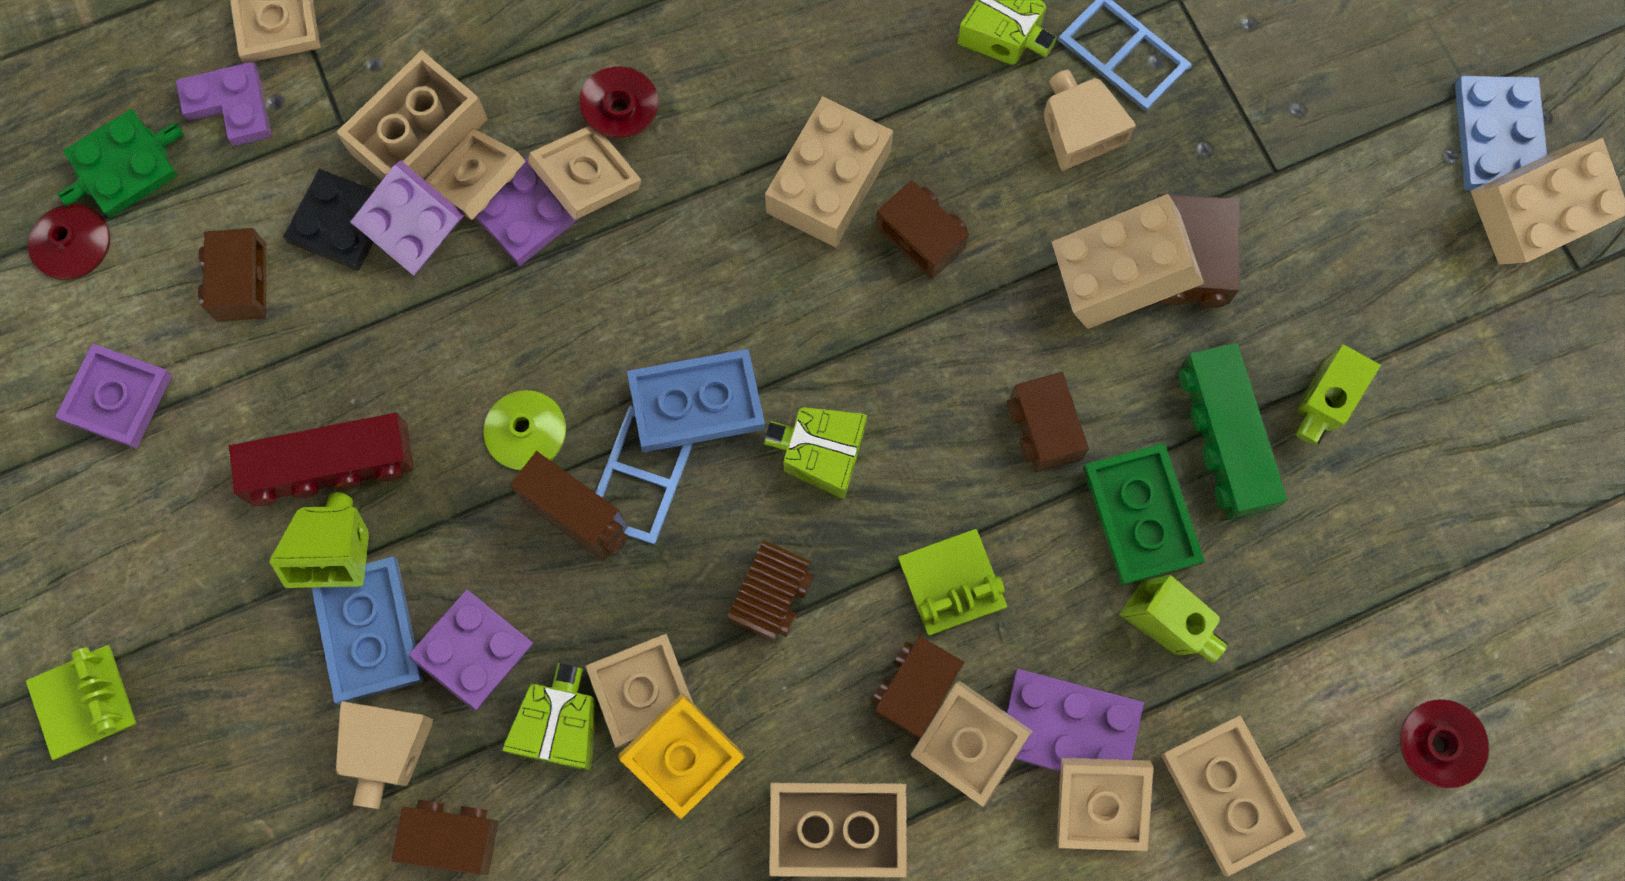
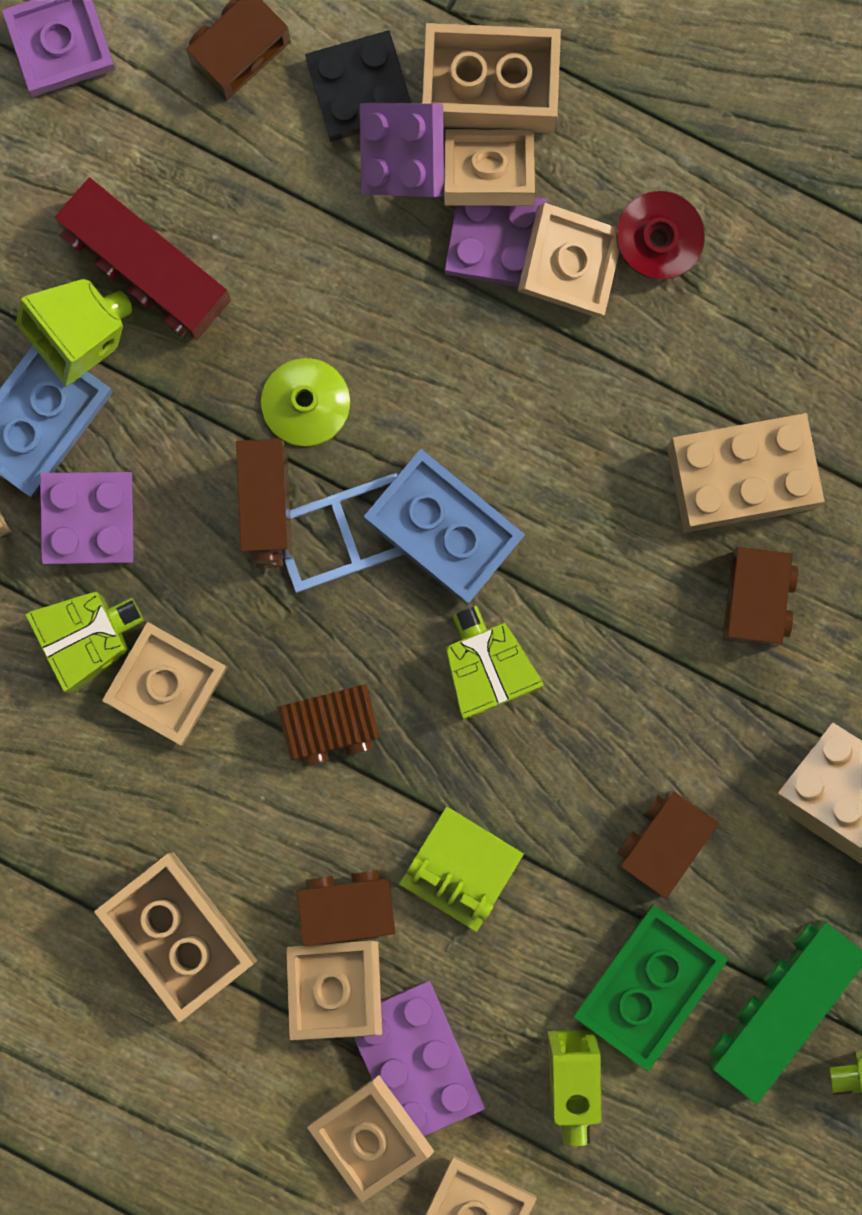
camera: 50 degrees right, 10 degrees up
yellow plate [619,693,745,819] -> none

